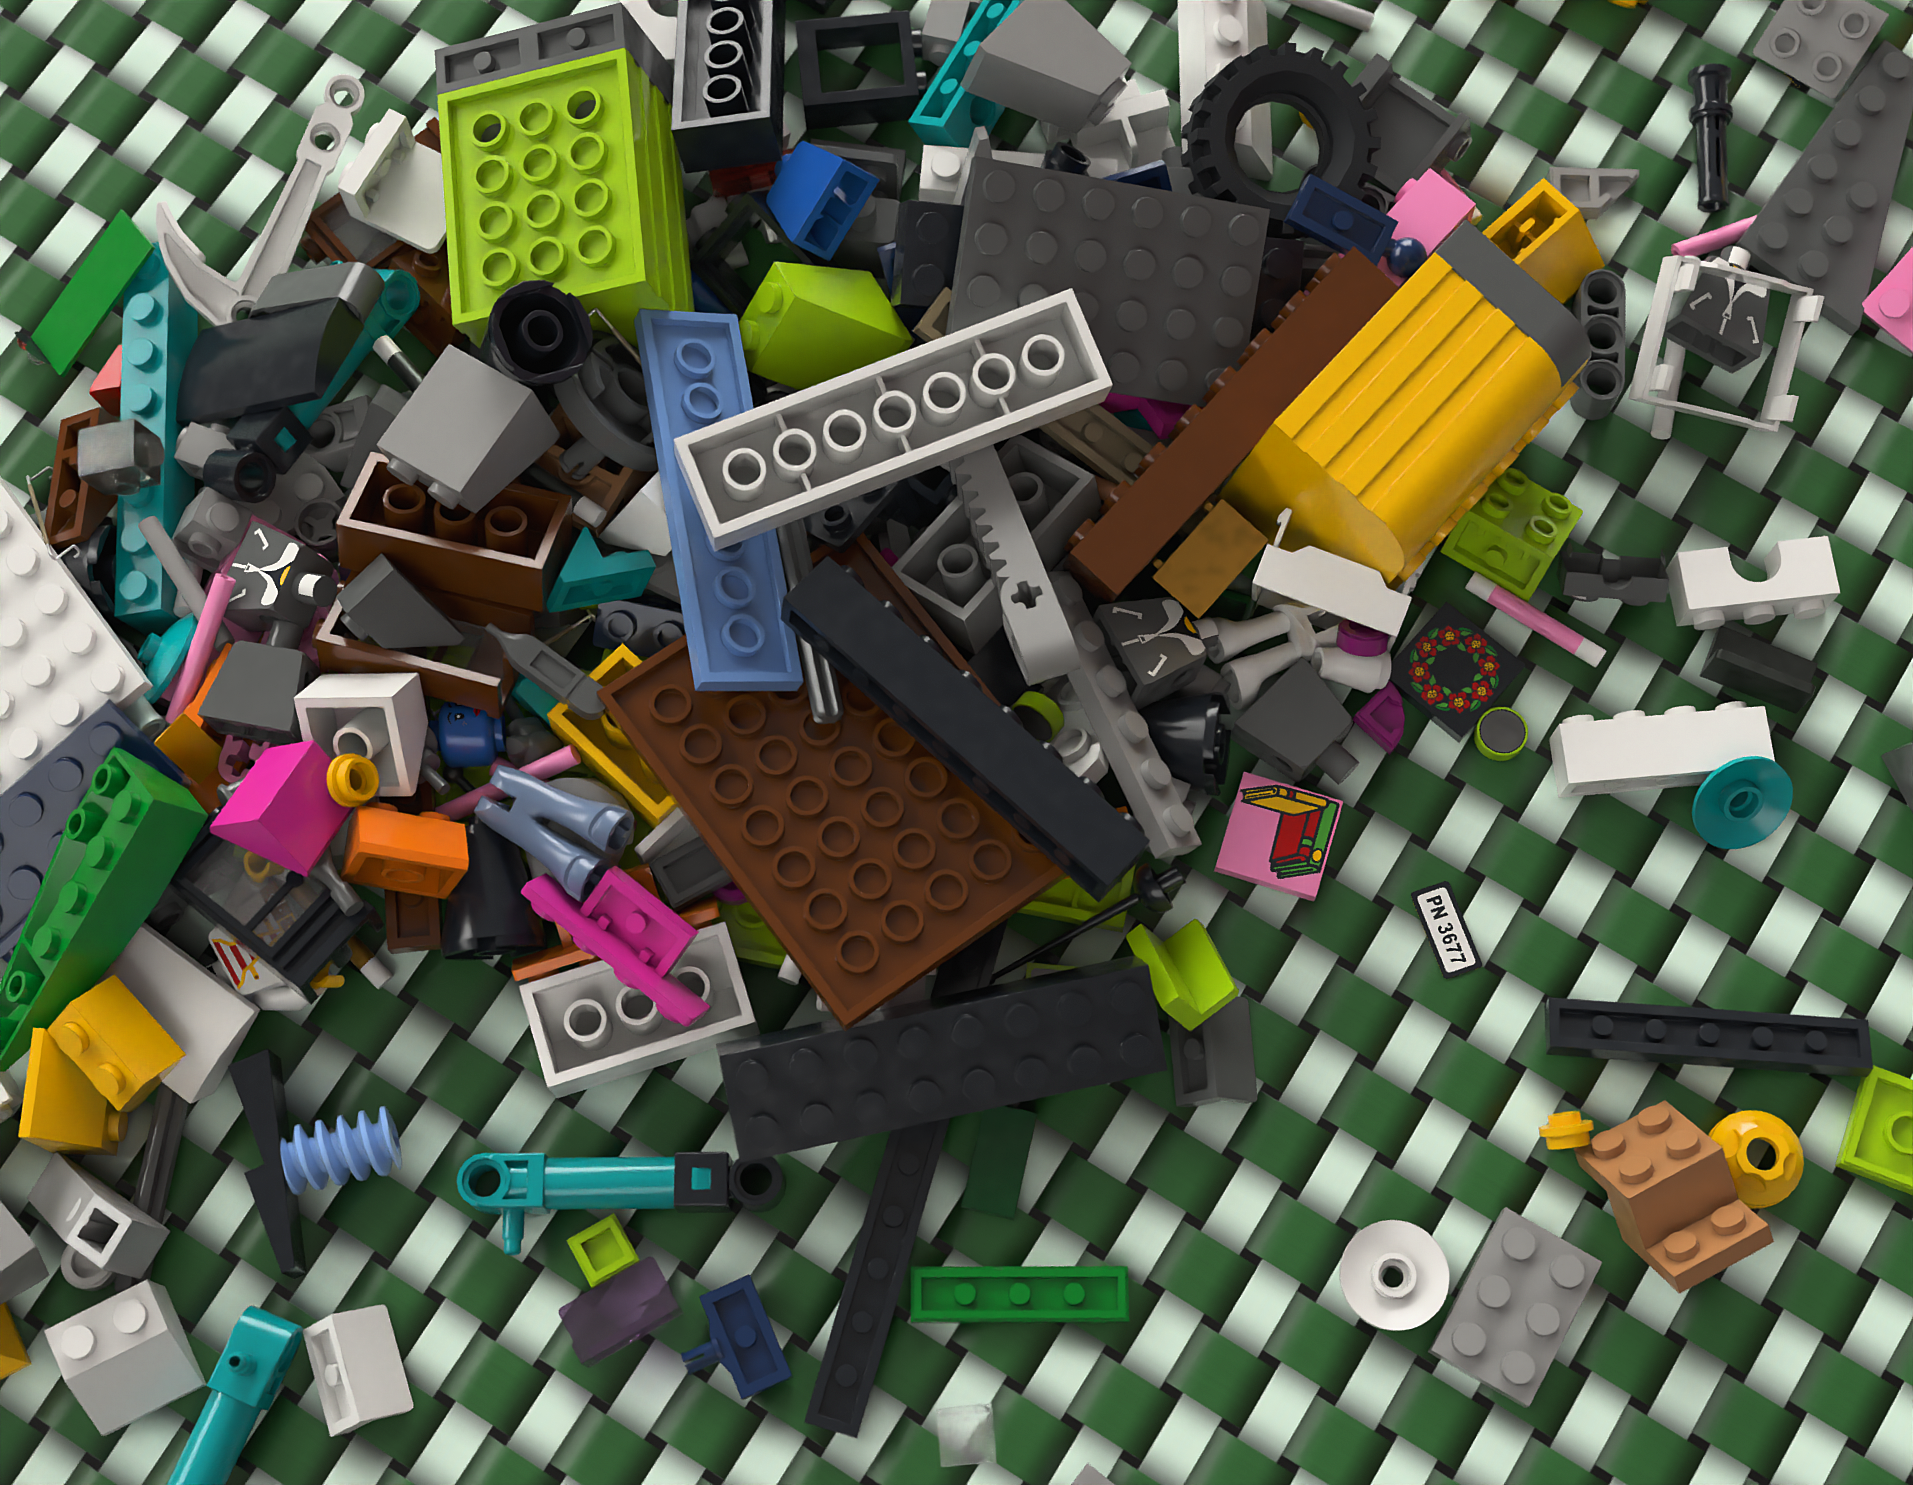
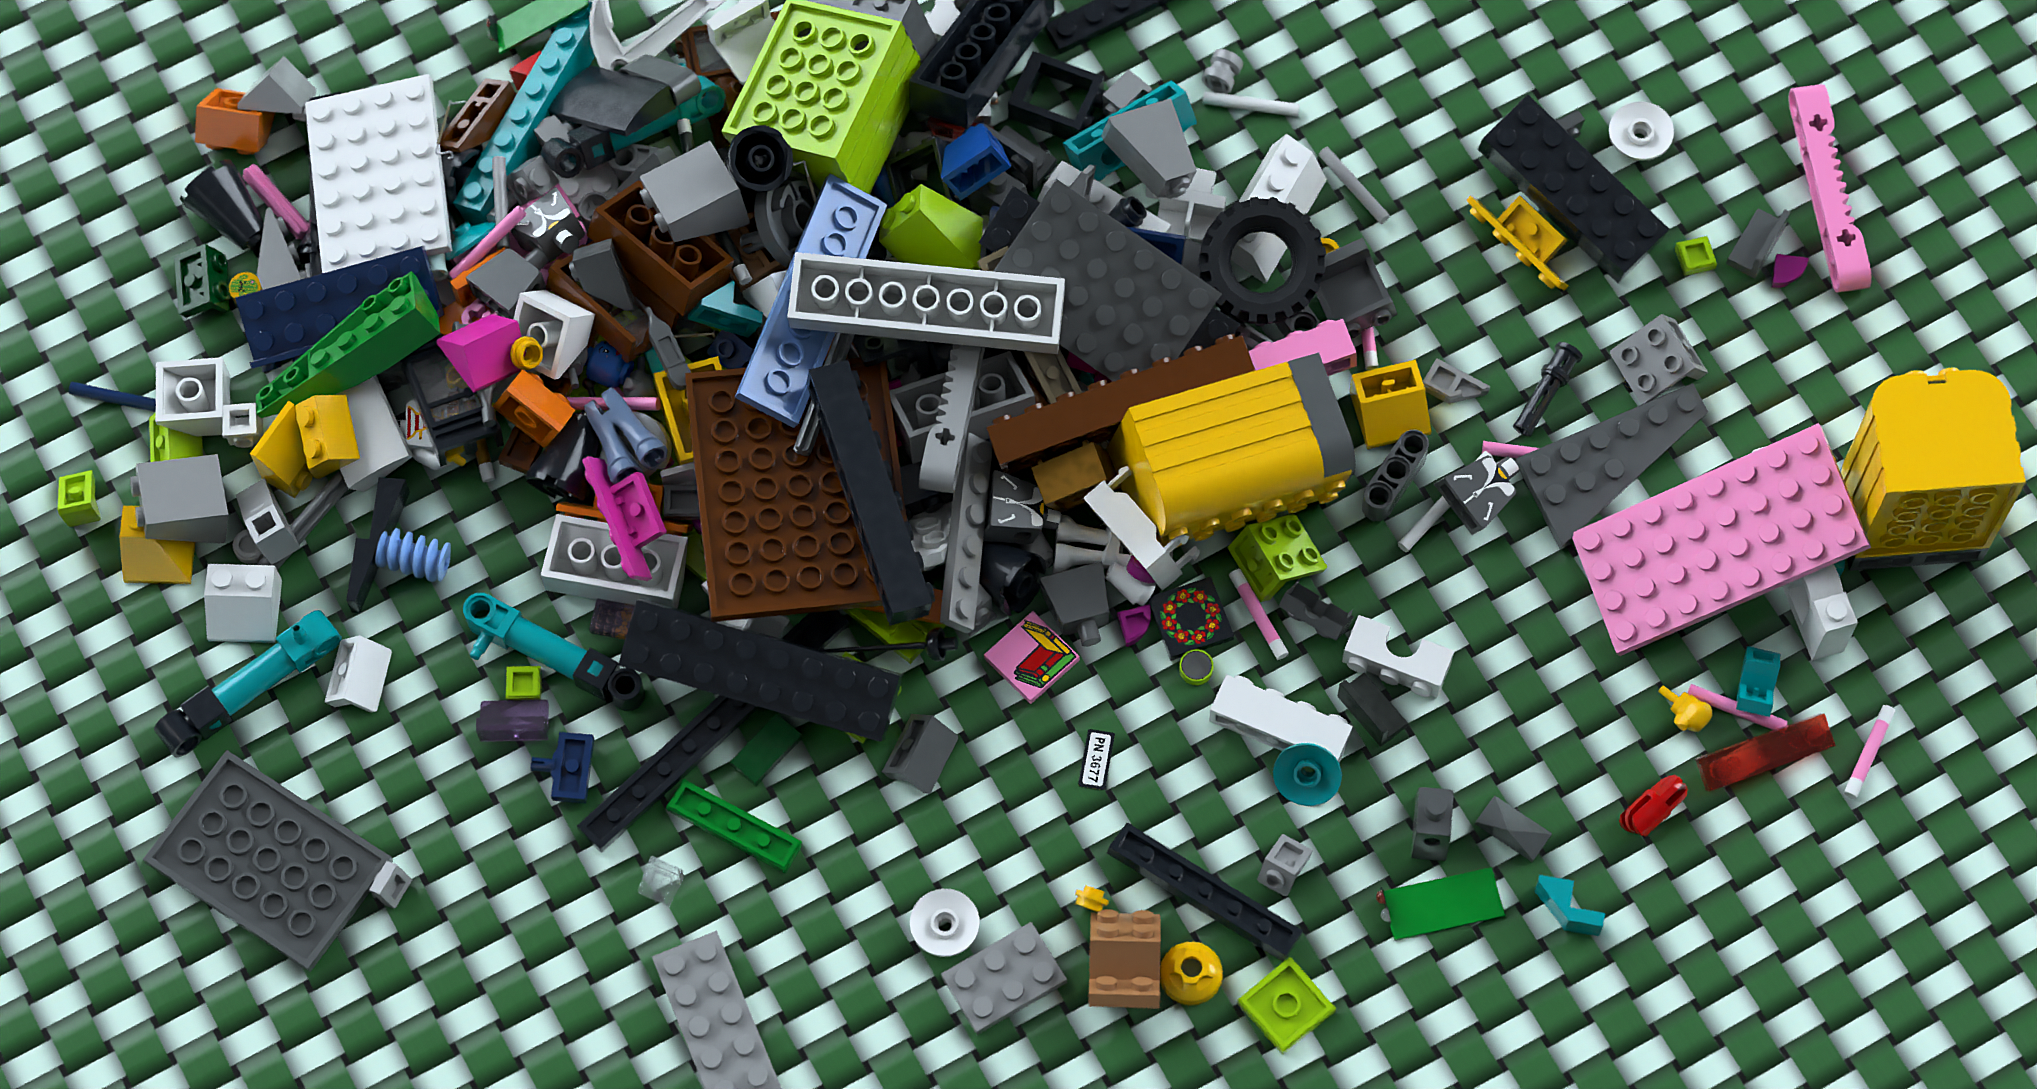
camera: 30 degrees right, 5 degrees down
clear smoke brick [78,418,165,496] -> none
yellow sticker [154,713,222,784] -> none
tile [1011,691,1065,742] -> none
lime panel [1125,919,1239,1031] -> none
dark blue plate [1284,174,1427,278] -> none
white piece [1628,255,1824,432] -> none
none -> clear purple tile [589,598,635,640]
none -> light grey bracket [1257,834,1313,896]

